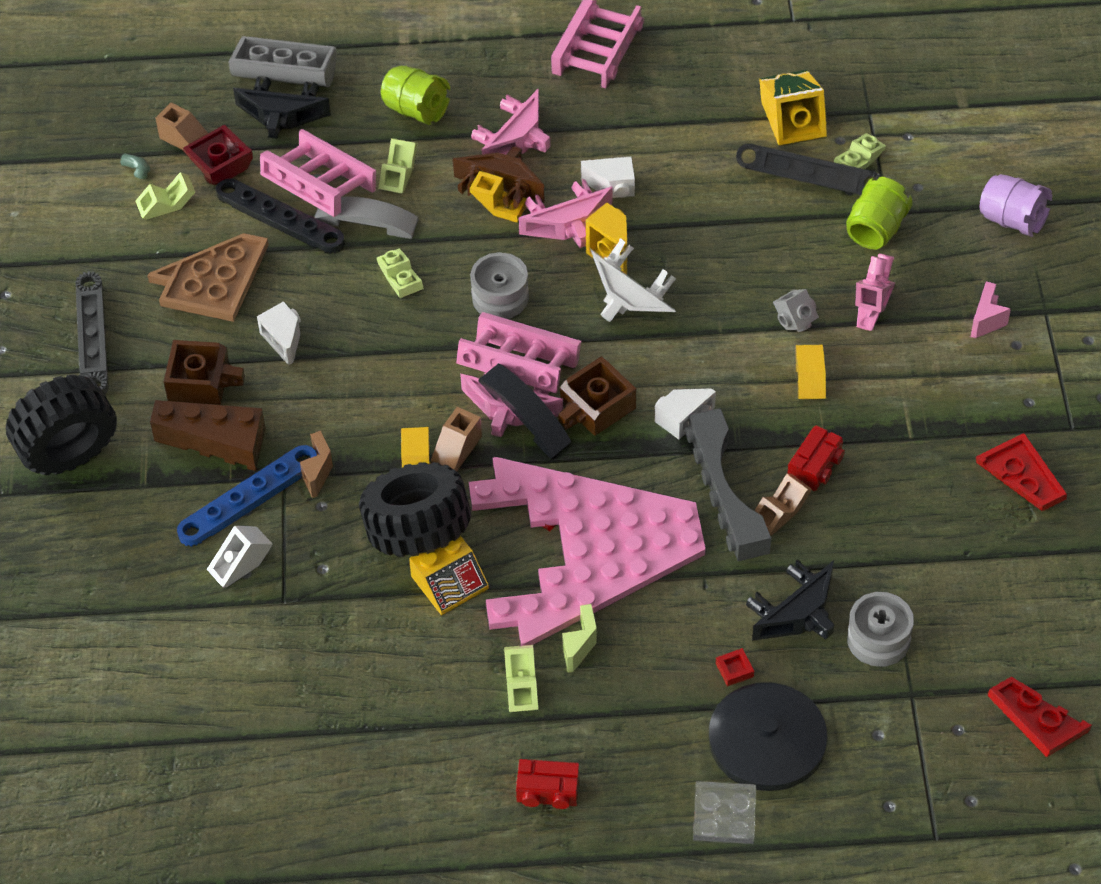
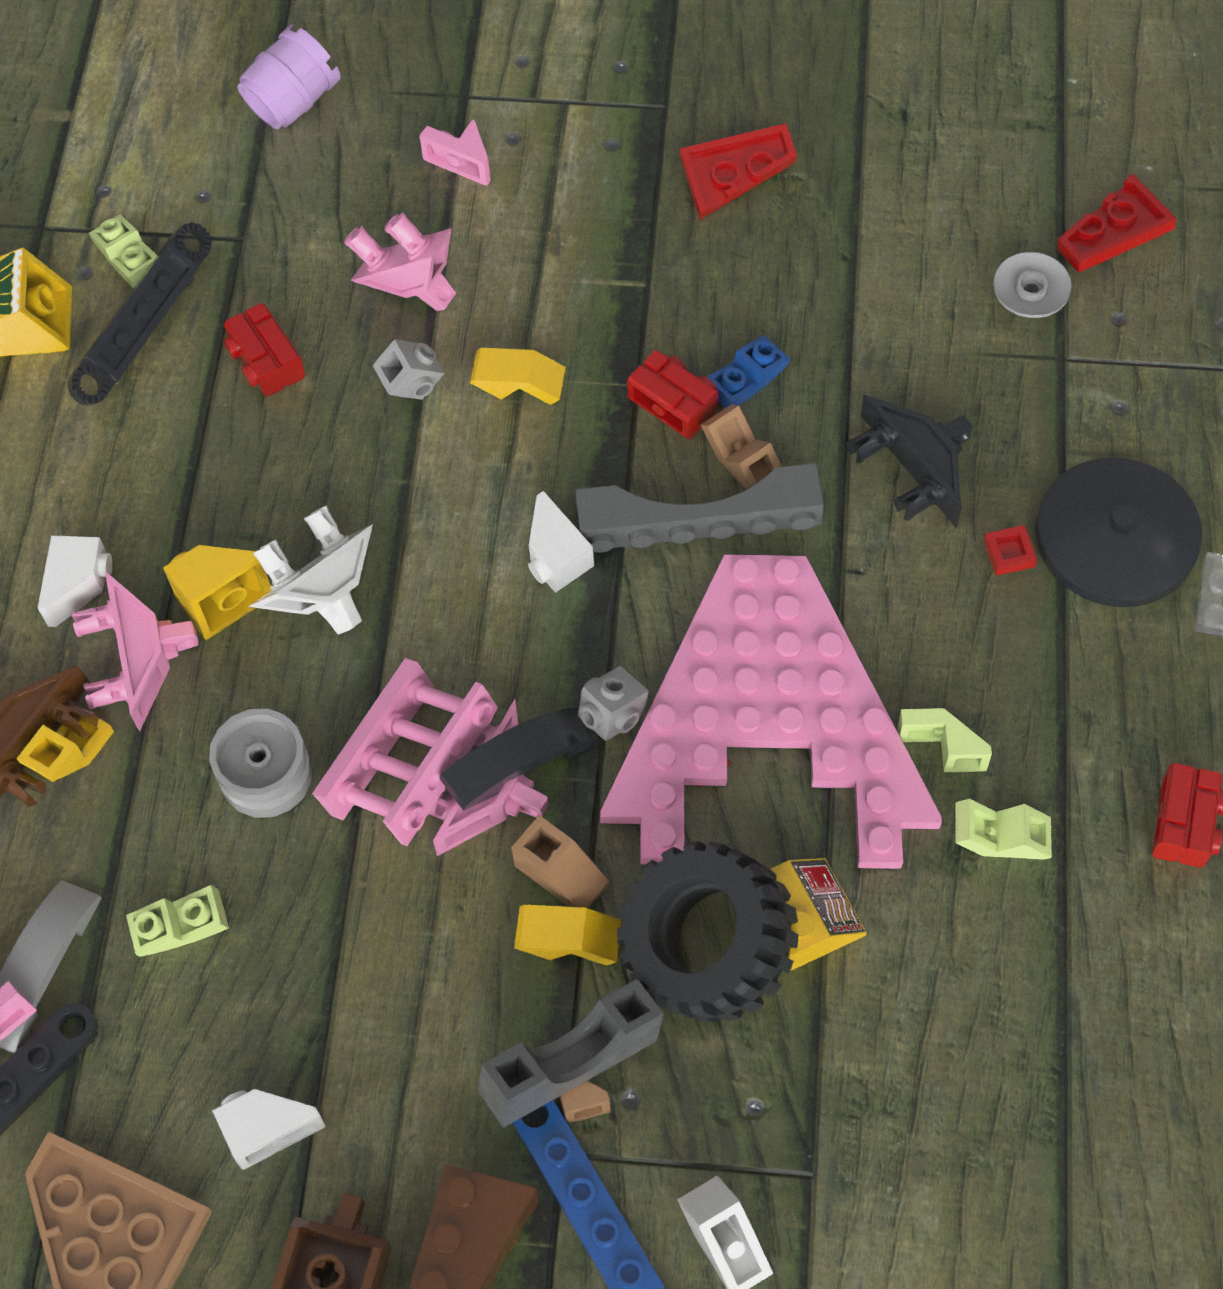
camera: 80 degrees left, 10 degrees up
reddish brown hinge [558,356,636,436] -> none
lime piece [846,177,913,249] -> none
light grey wheel [847,592,914,667] -> none
none -> red brick [223,302,306,397]
none -> dark grey arch [478,979,664,1128]
none -> light grey brick [578,666,649,741]
none -> blue slope [707,335,790,408]
none -> light grey dish [993,252,1072,318]

